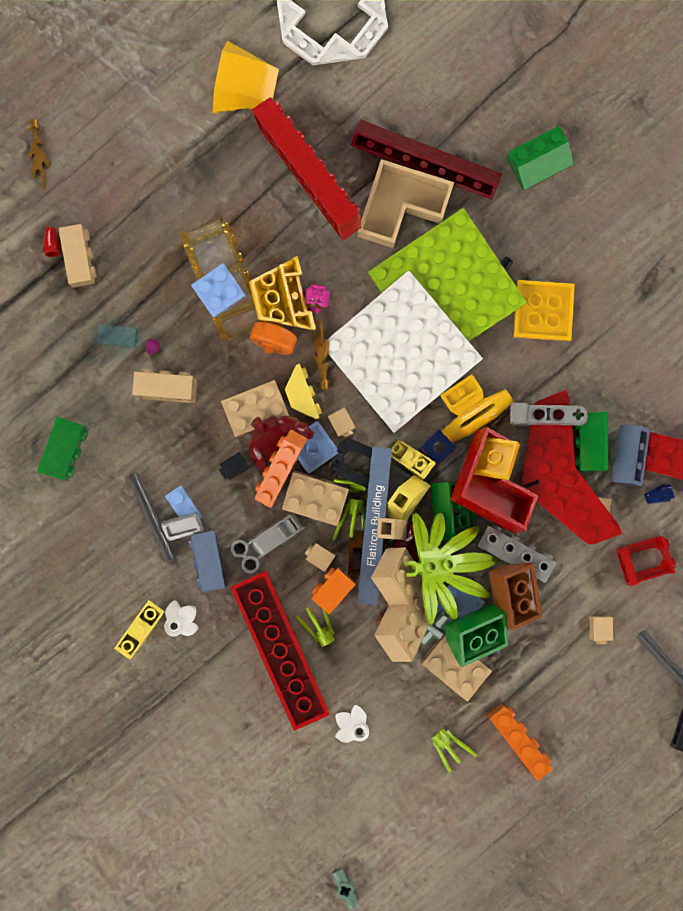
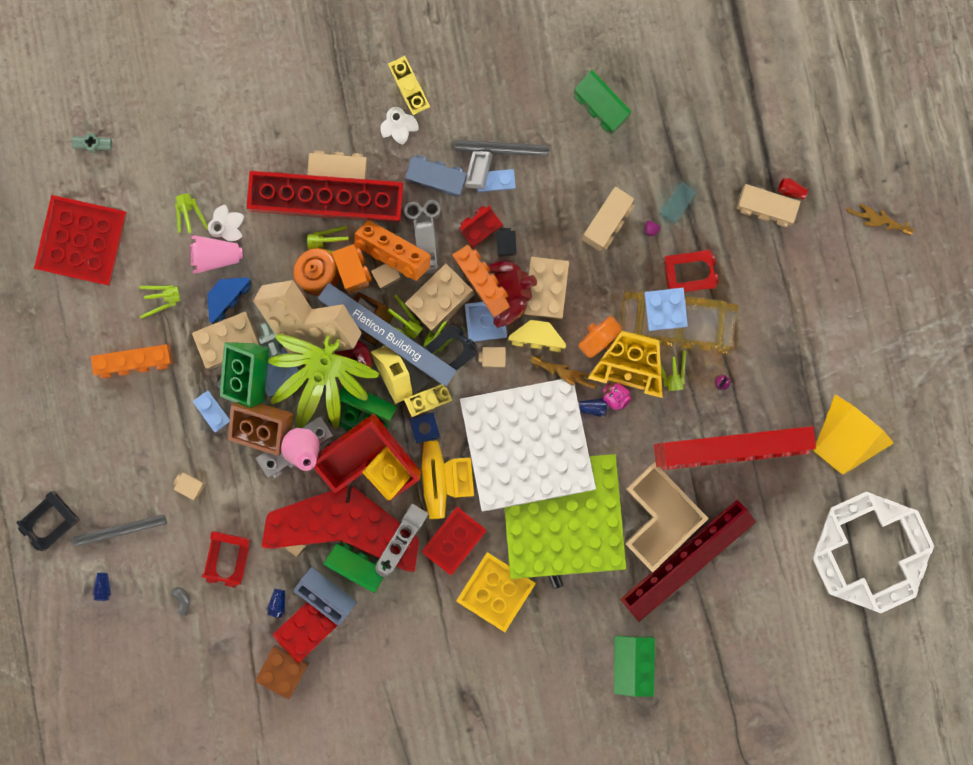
camera: 120 degrees right, 0 degrees up
tan brick [377,518,407,540] -> none
none -> red plate [34,195,127,286]
none -> lime plant [175,193,208,233]
none -> bright pink cone [190,235,243,274]
none -> light blue plate [193,390,230,433]
none -> blue slope [207,277,252,324]
none -> bright pink cone [281,428,320,471]
none -> orange wheel [293,248,341,296]
none -> tan brick [307,151,368,179]
none -> orange brick [354,220,431,281]
none -> red plate [421,507,487,576]
none -> red bracket [459,205,503,248]
none -> clear blue cone [579,398,607,417]
none -> lime plant [661,350,686,391]
none -> red panel [663,250,719,293]
none -> magenta hinge [715,375,731,390]

